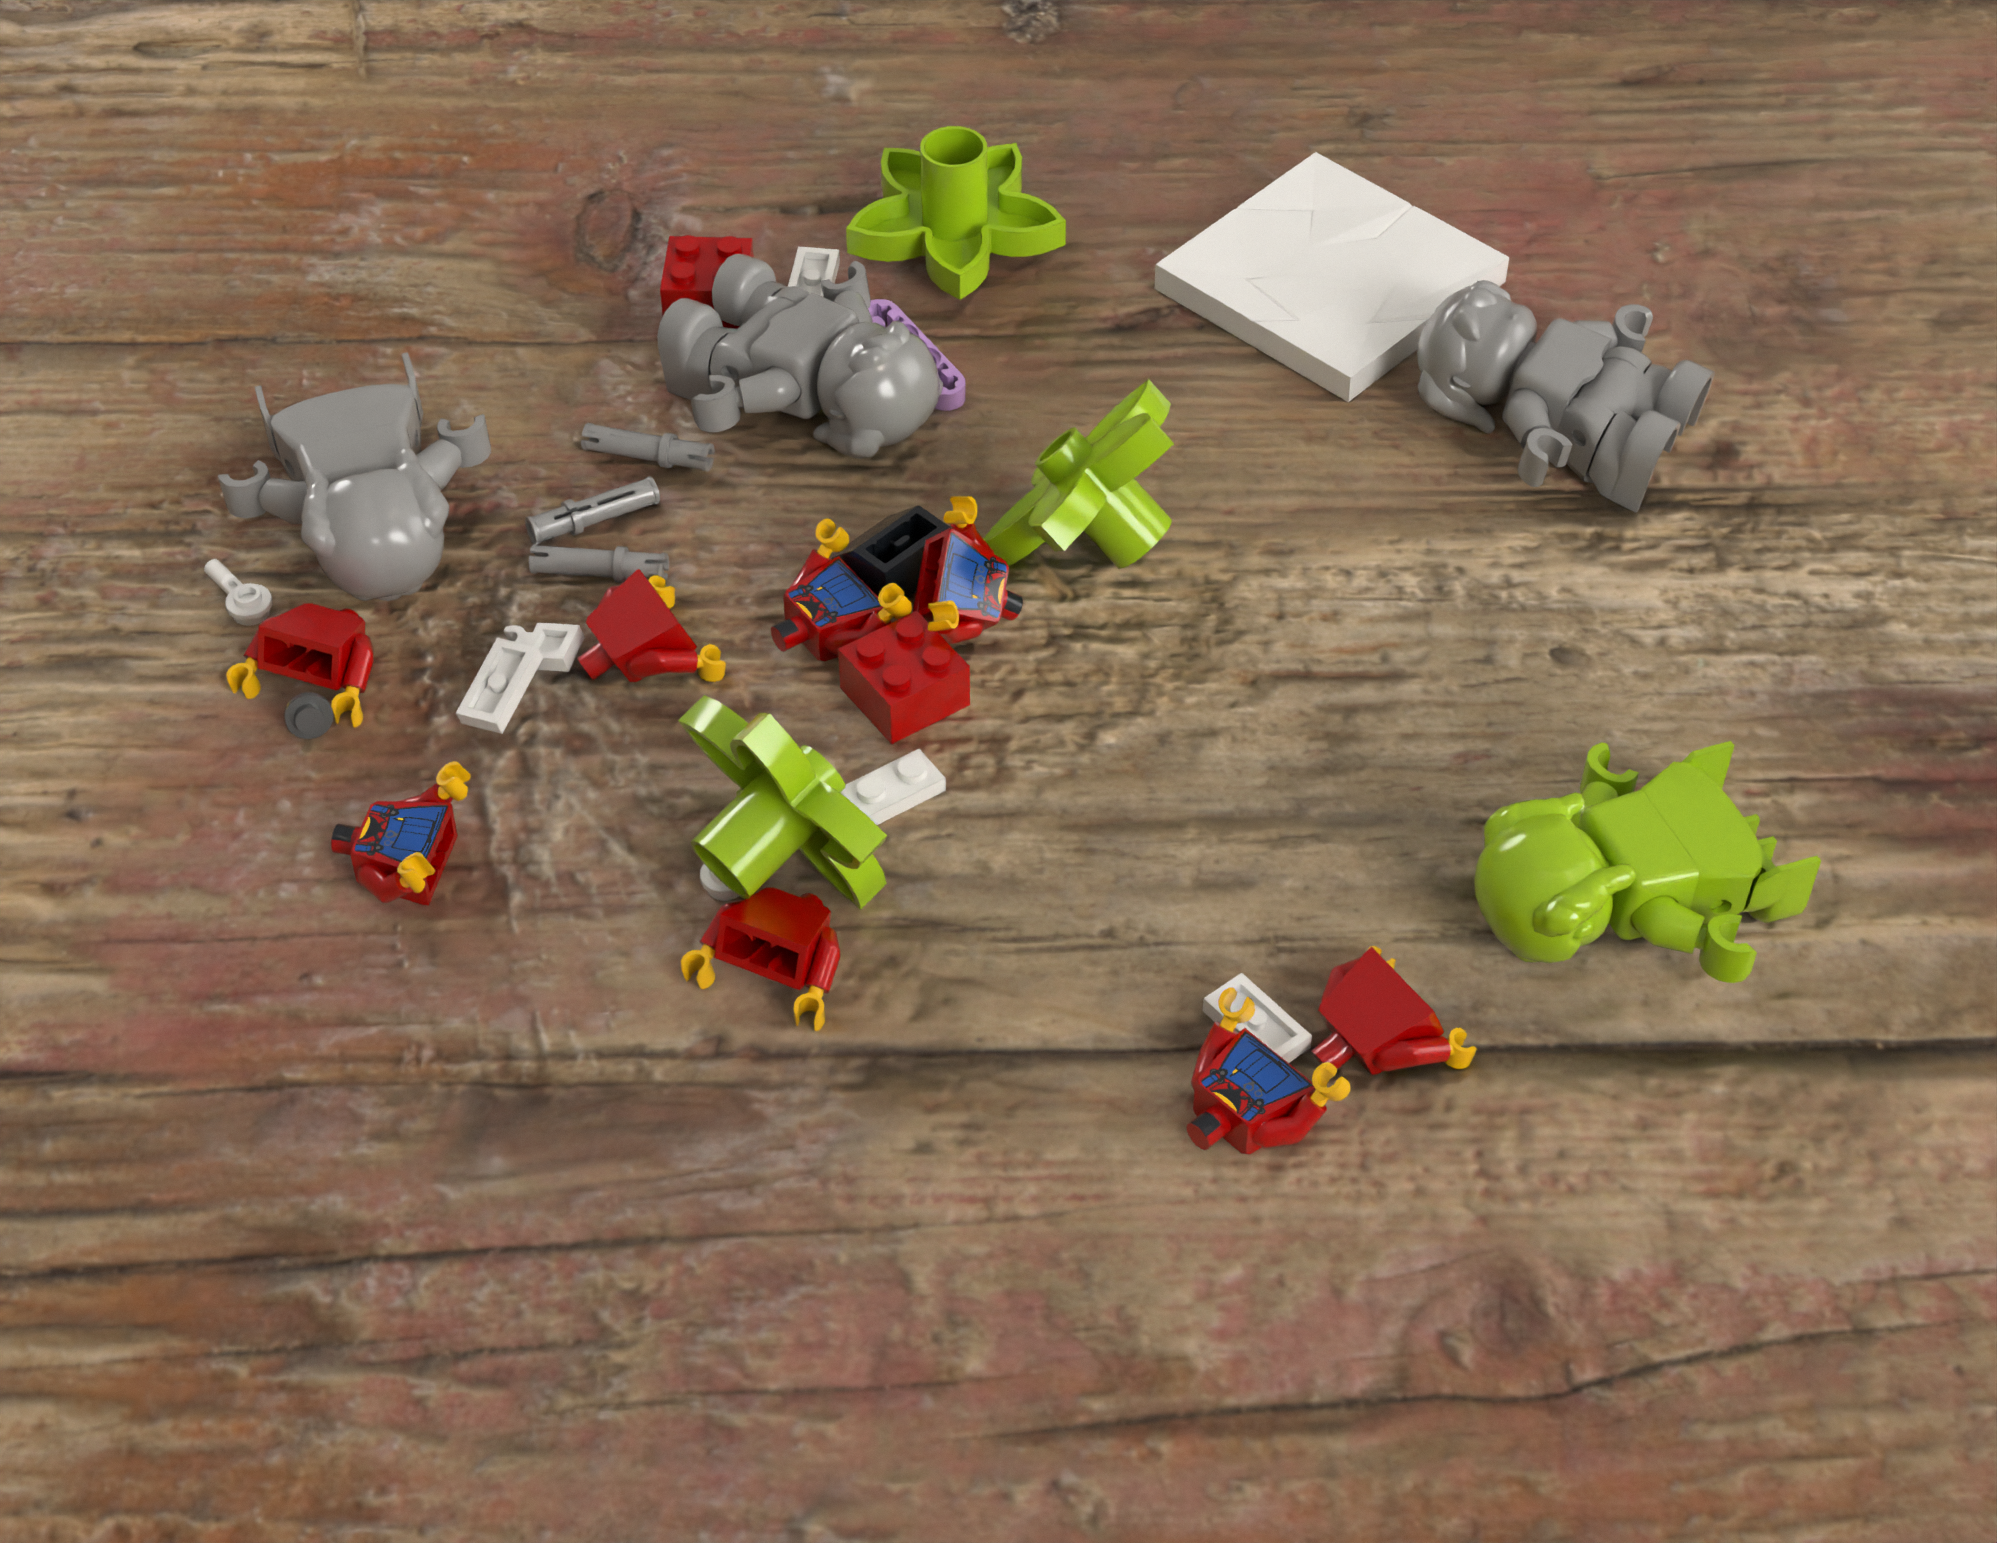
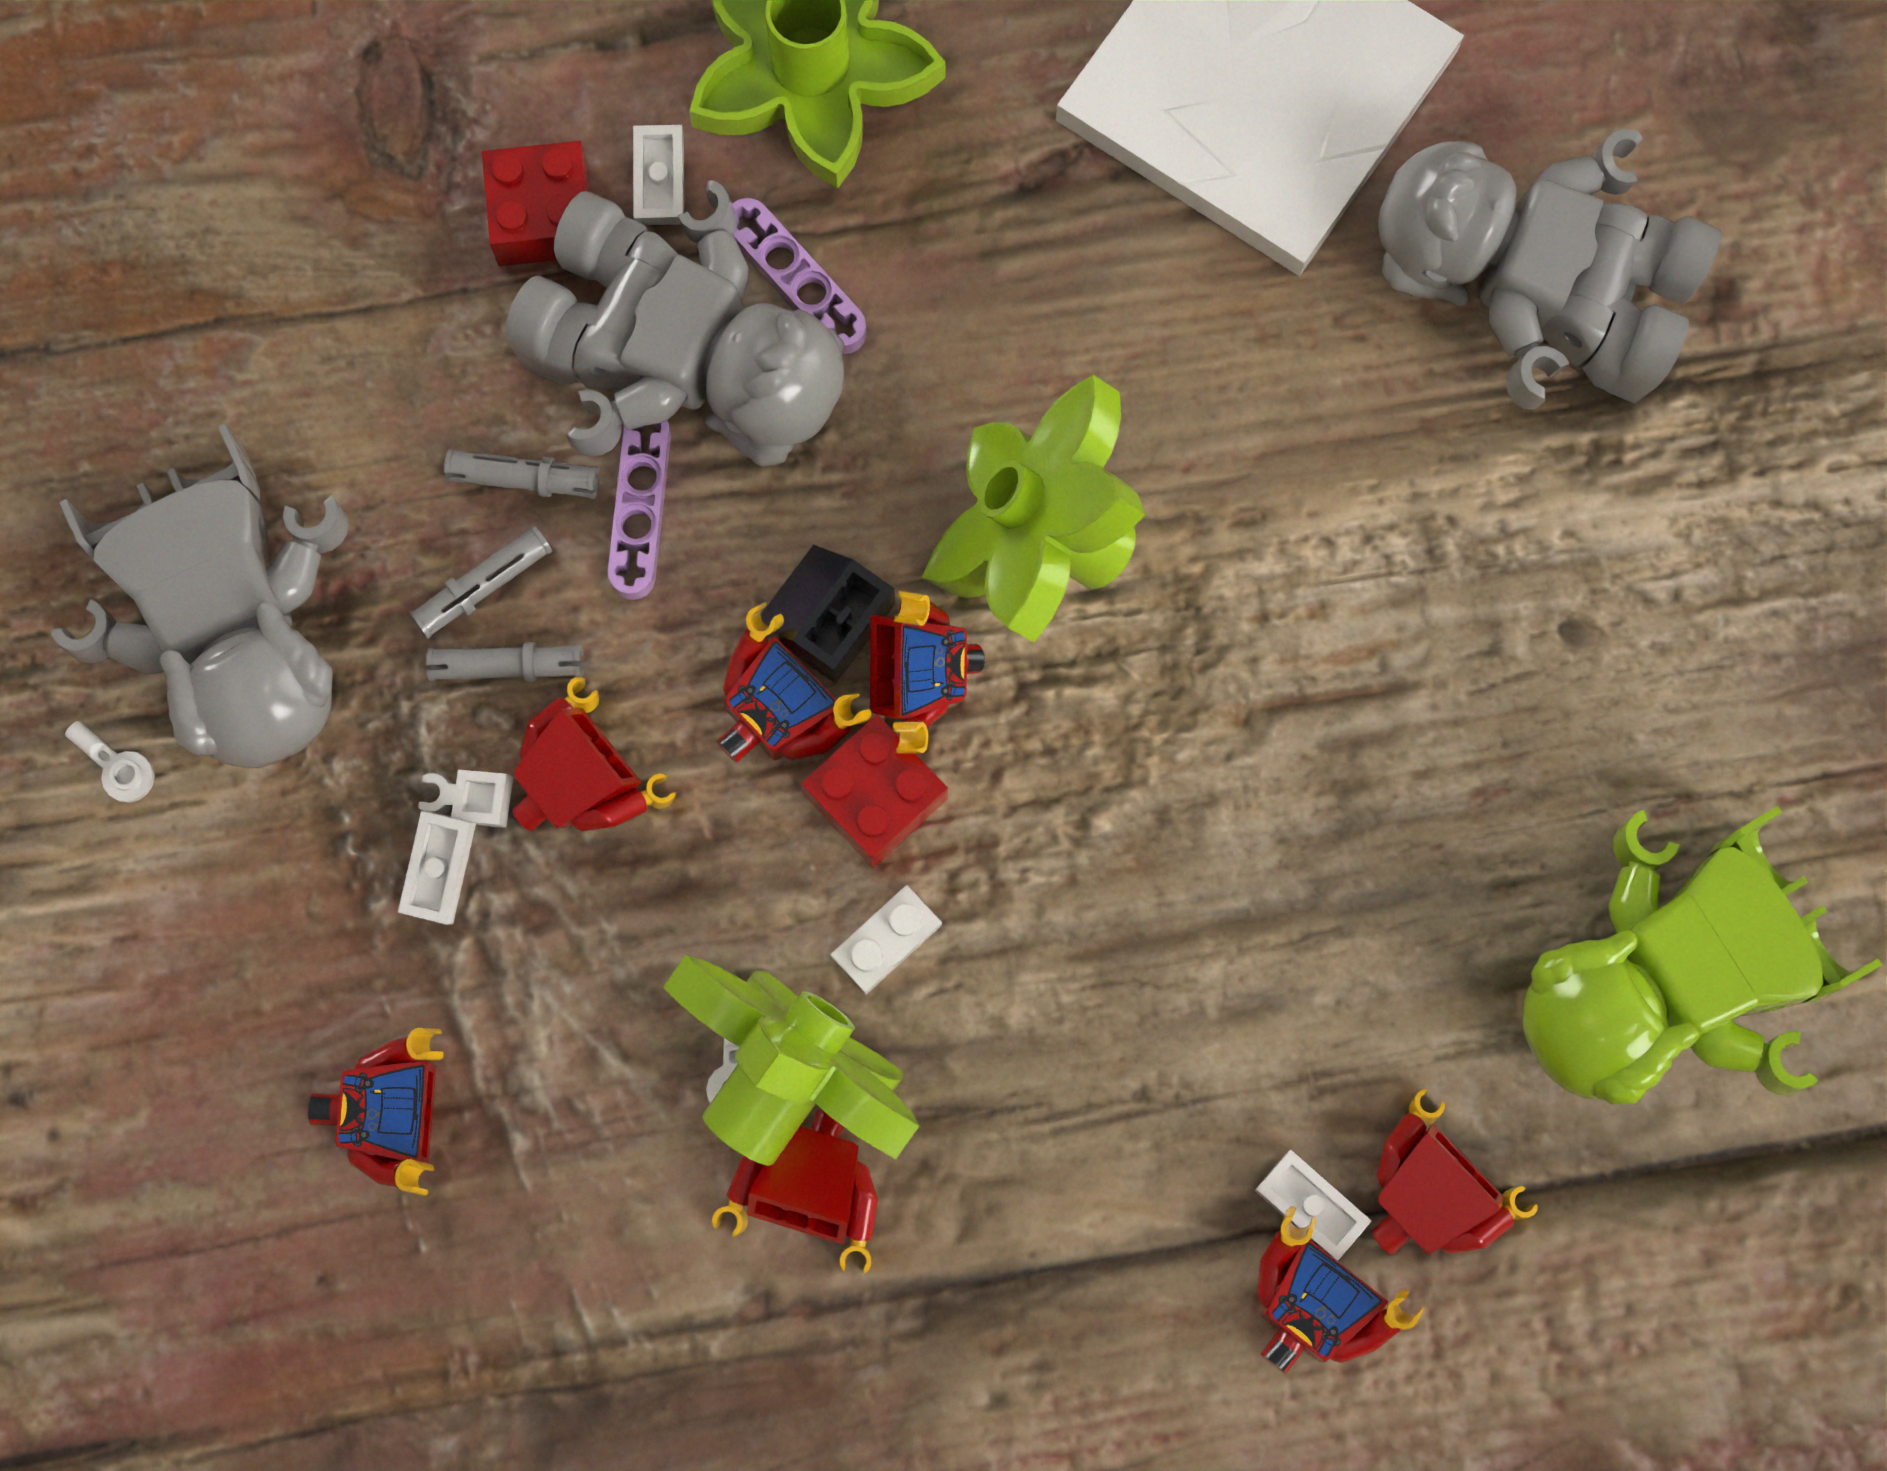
camera: 10 degrees left, 30 degrees up
red torso [226,603,374,728] -> none
dark grey plate [284,692,333,739] -> none
none -> lavender beam [608,420,671,600]

